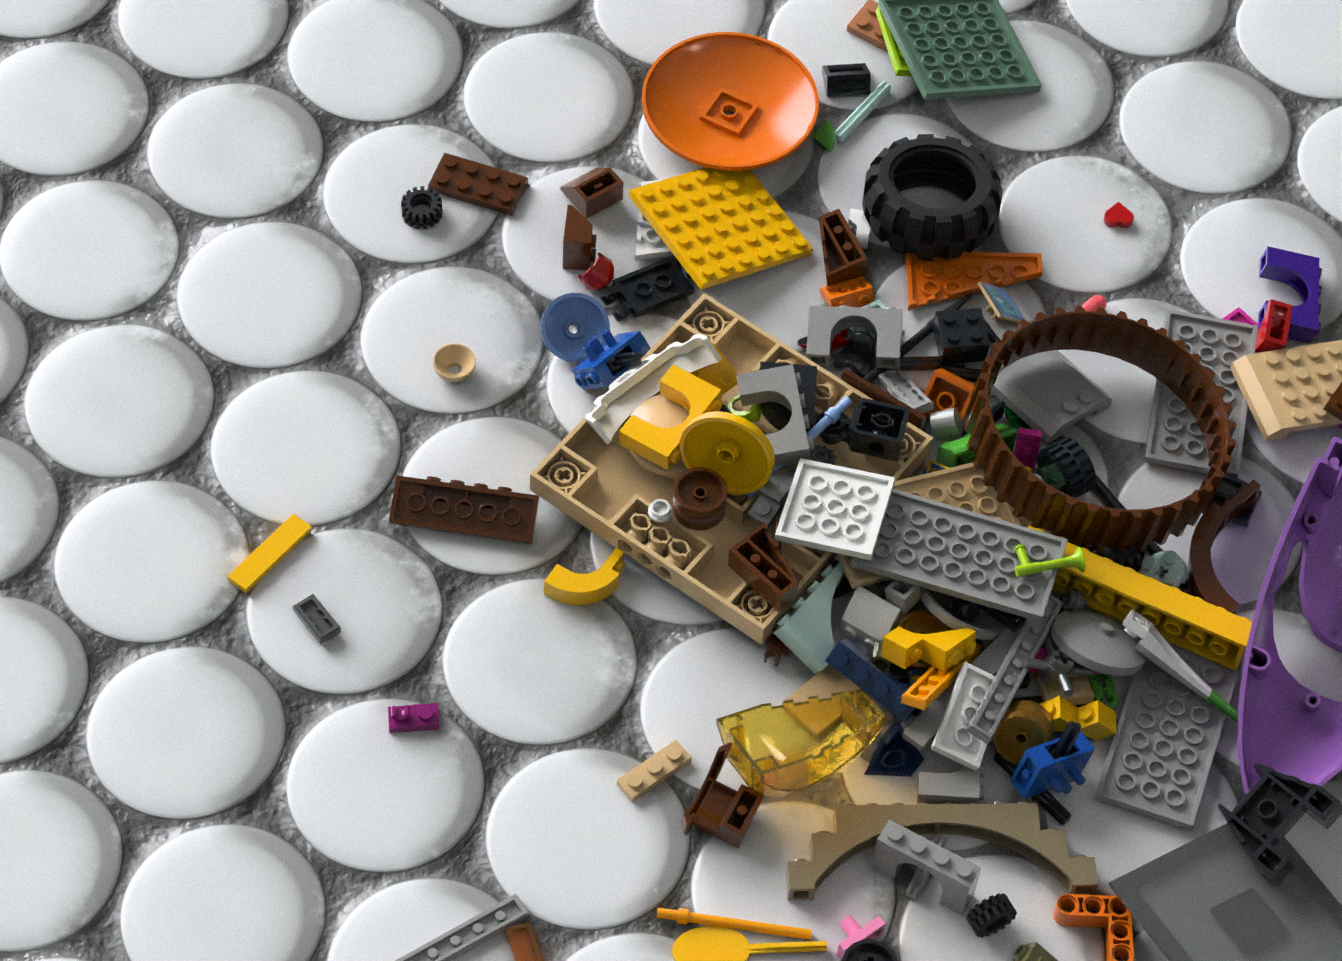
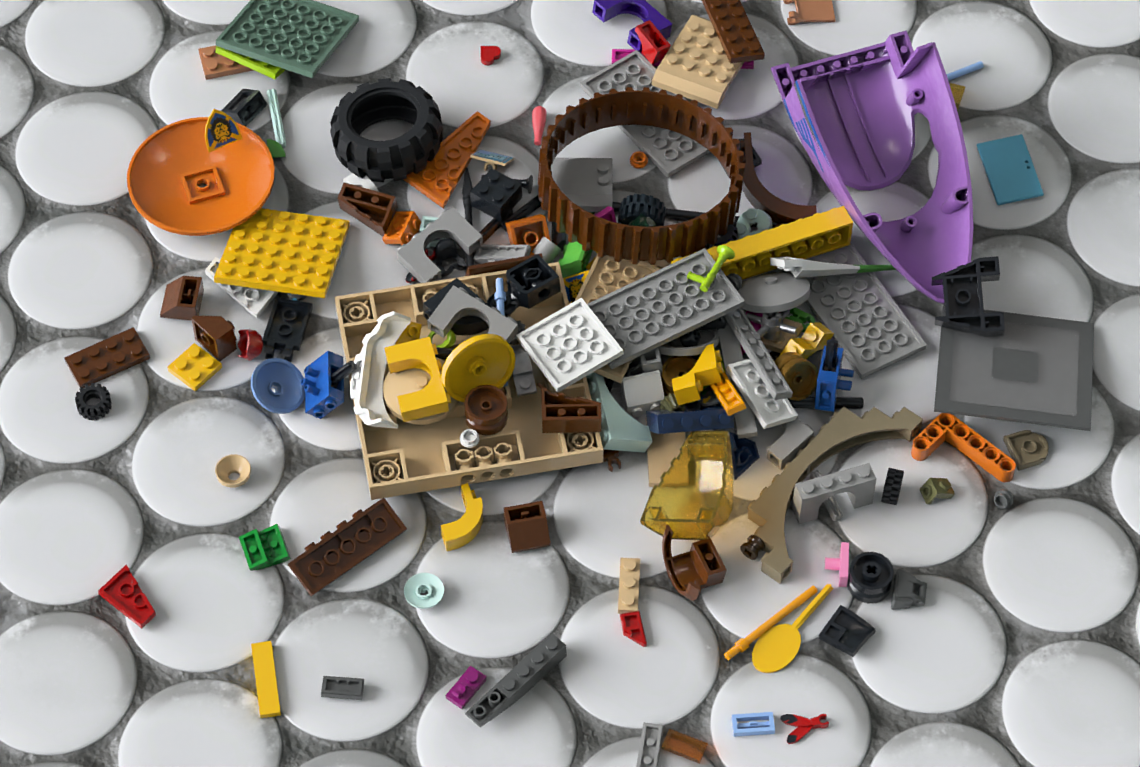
camera: 45 degrees left, 0 degrees up
none -> red wing [98,564,156,629]
none -> yellow plate [168,343,222,392]
none -> shield [205,109,242,153]
none -> green slope [239,524,291,571]
none -> light aqua dish [404,573,444,609]
none -> dark grey slope [465,633,567,727]
none -> reddish brown slope [503,501,551,553]
none -> red tile [620,611,647,647]
none -> orange plate [630,151,648,169]
none -> dark brown wheel [740,535,765,560]

